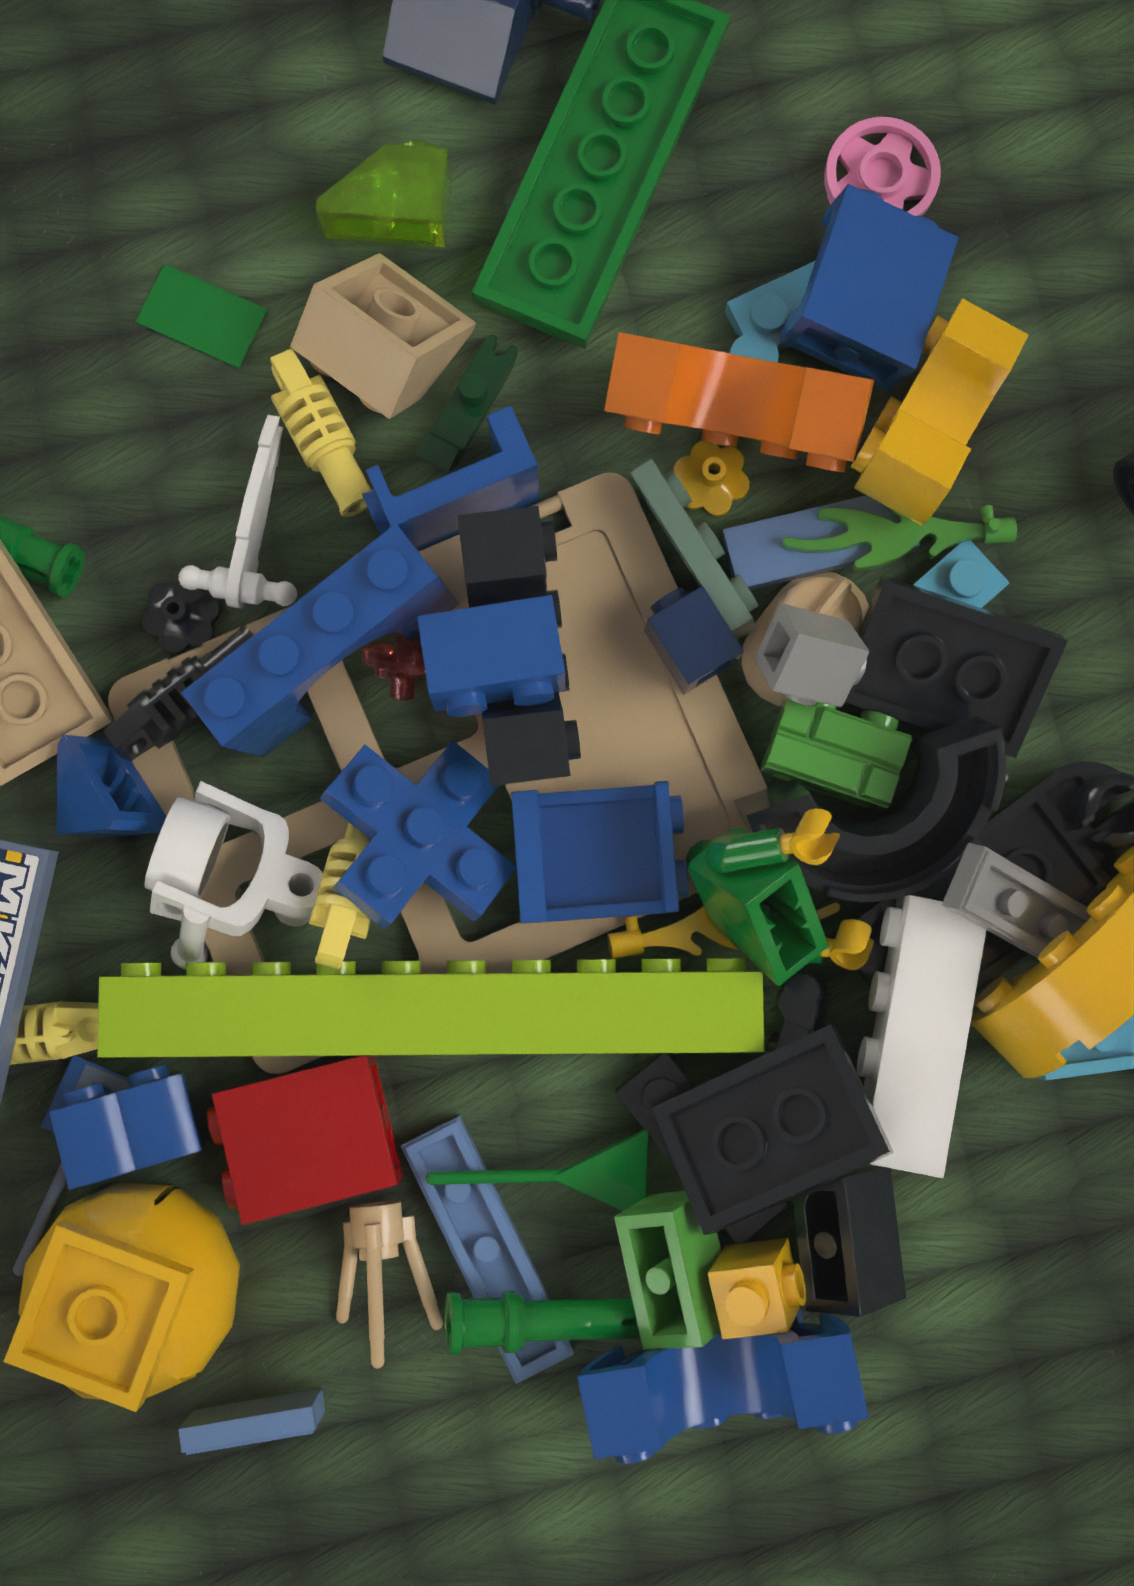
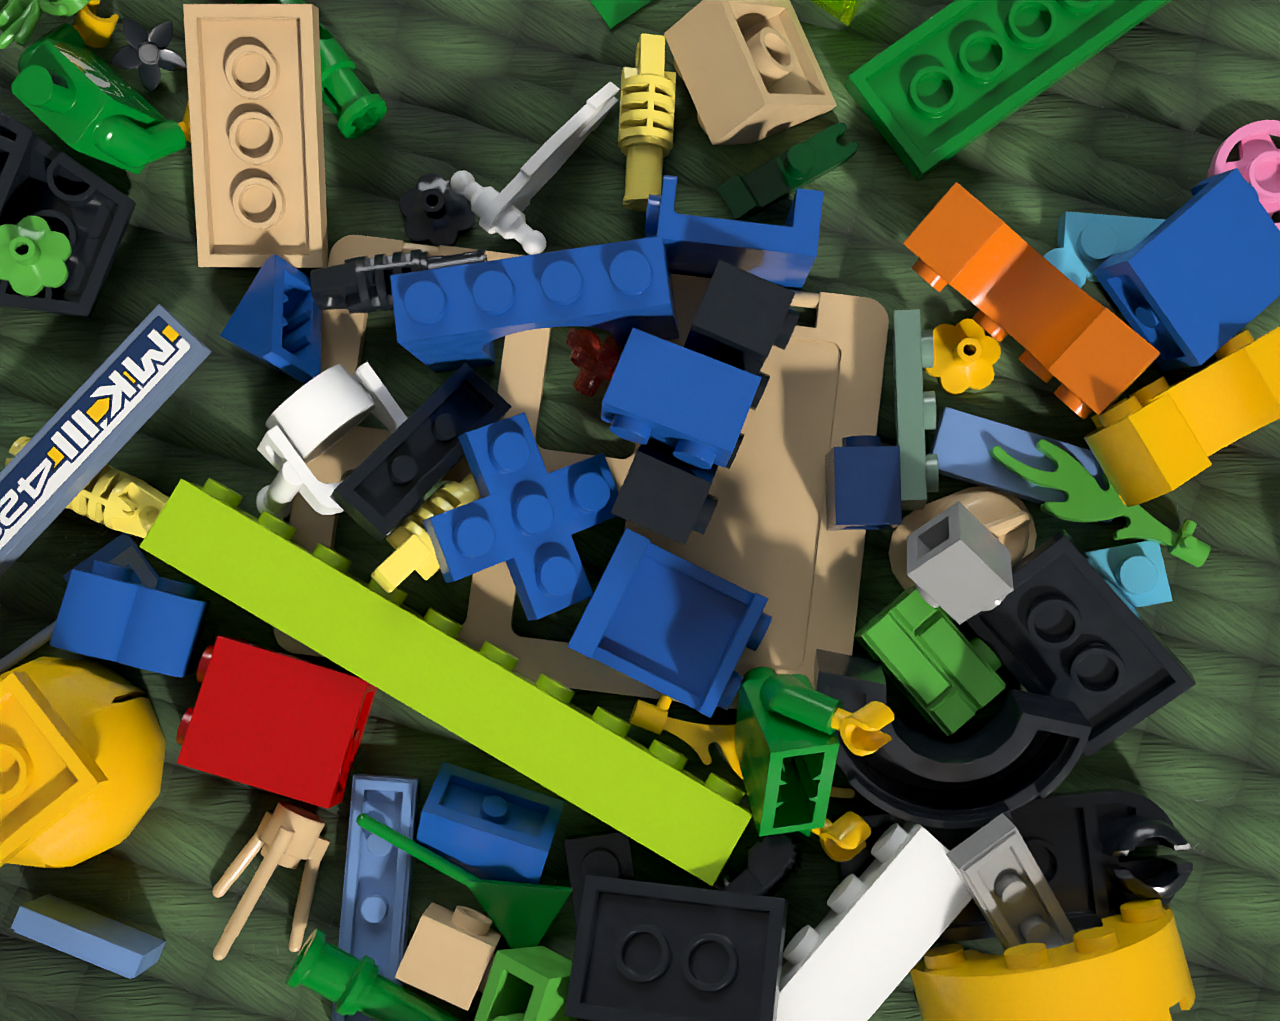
camera: 30 degrees right, 0 degrees up
none -> black plate [330,362,512,542]
none -> tan brick [394,902,502,1011]
none -> blue panel [416,761,565,884]

